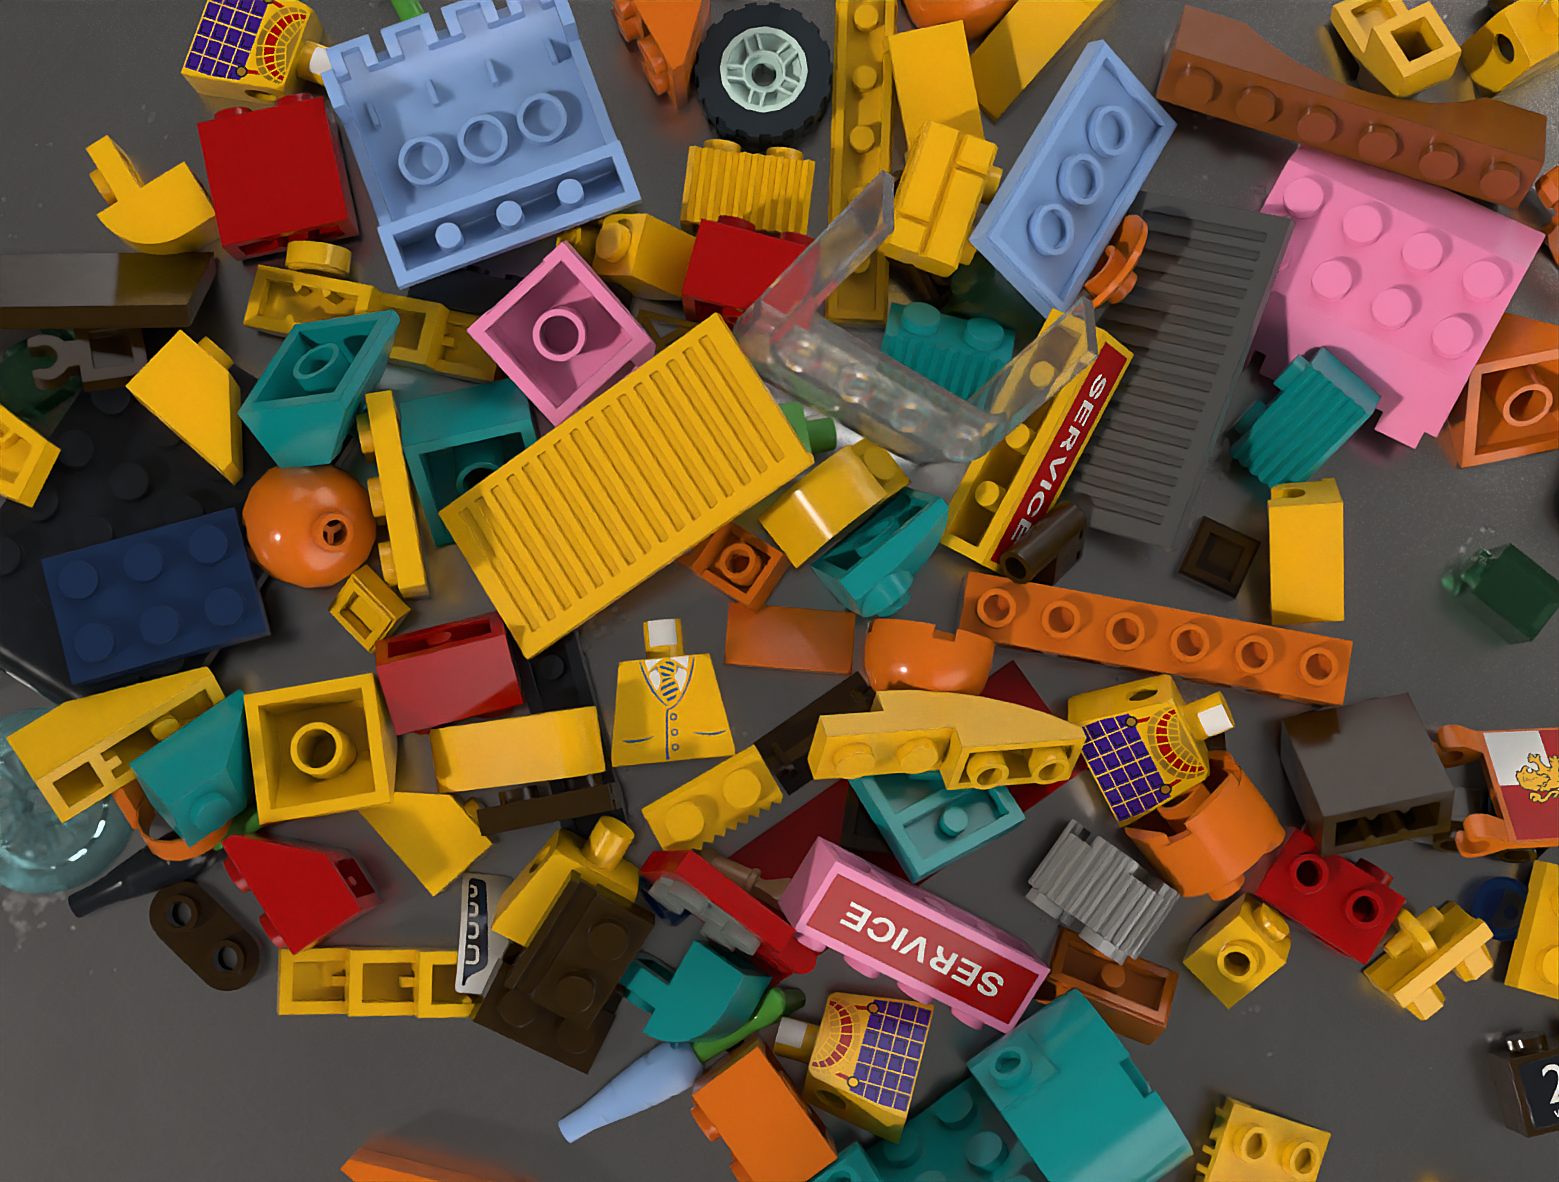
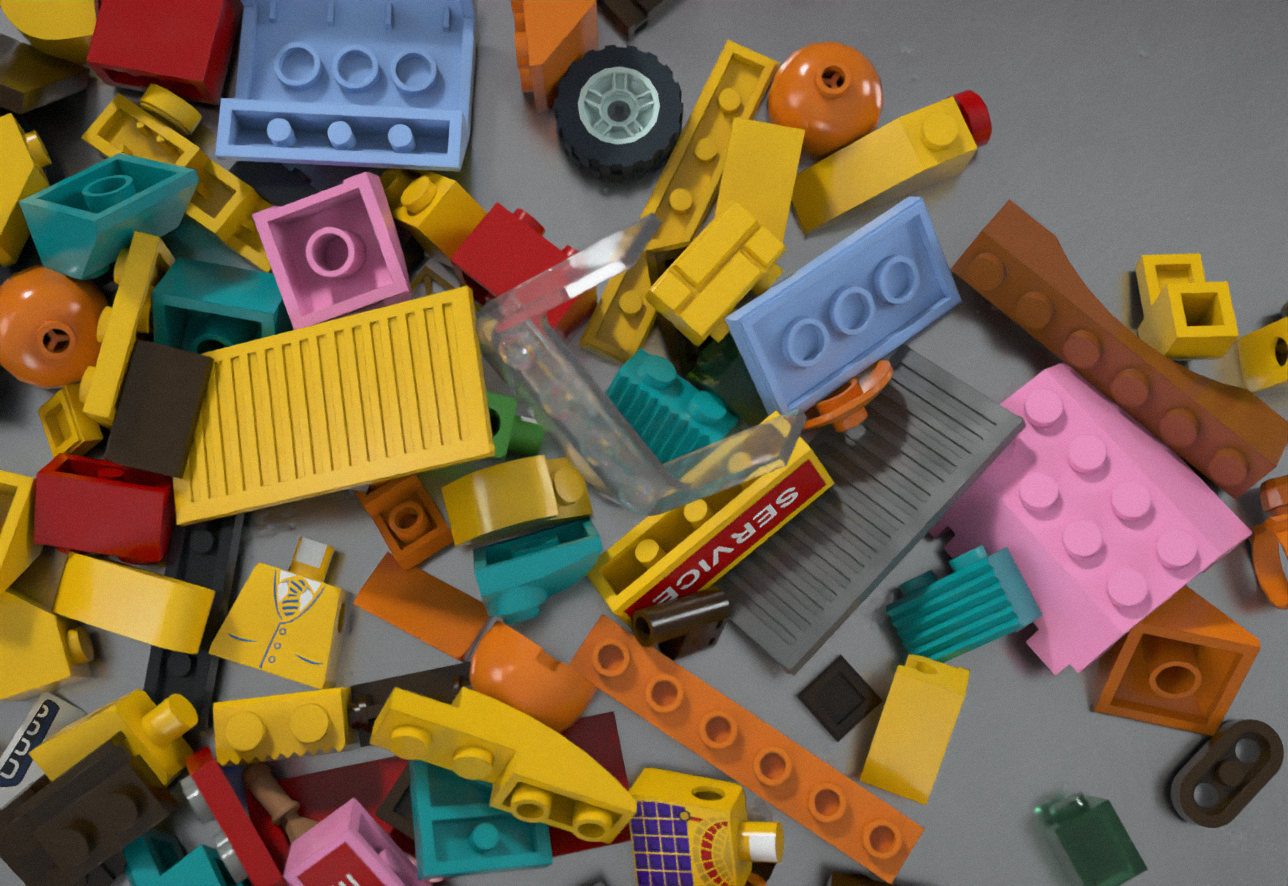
camera: 25 degrees right, 5 degrees down
dark brown plate [476,772,625,836] -> none
yellow brick [680,139,815,238] -> none
none -> dark brown slope [104,340,214,479]

